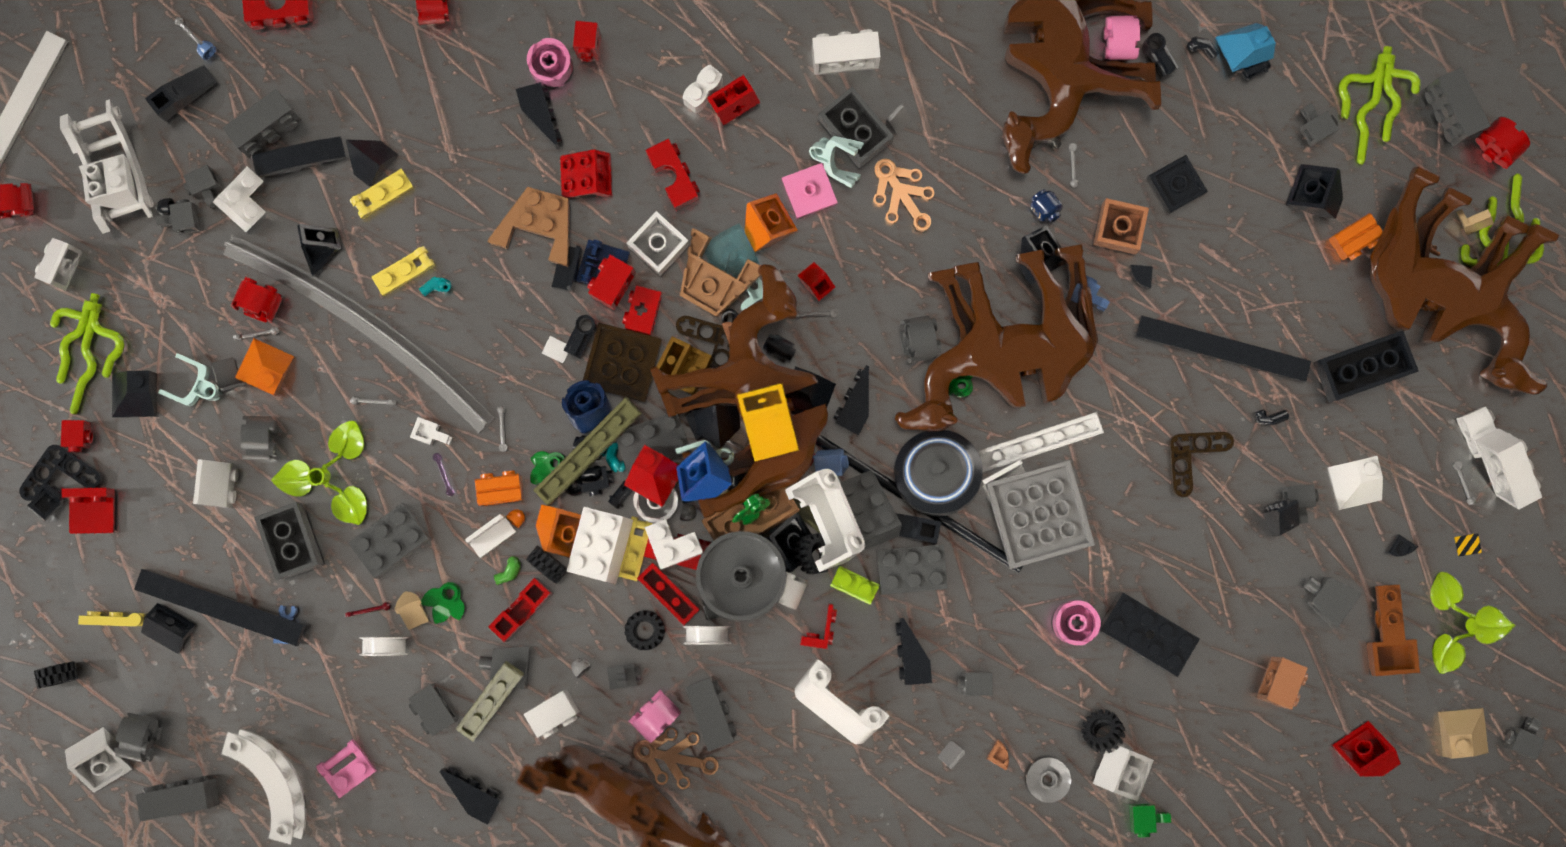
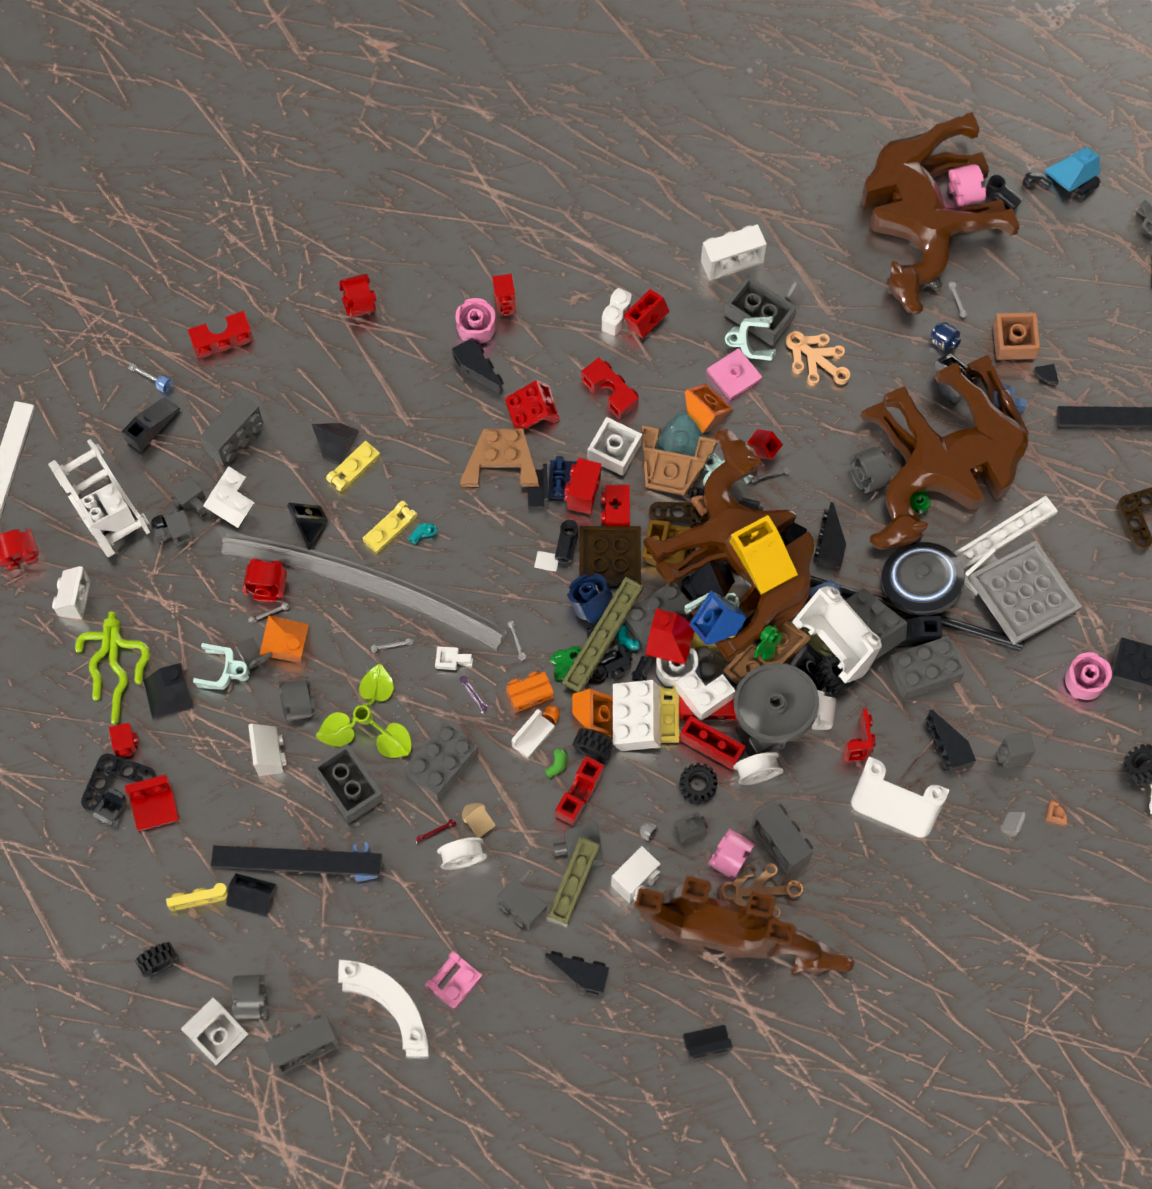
camera: 15 degrees left, 15 degrees down
black slope [251,136,346,177] -> none
green plate [421,582,465,624] -> none
lime brick [830,566,880,605] -> none
light grey dish [1026,757,1071,803] -> none
black tile [1148,155,1208,214] -> none

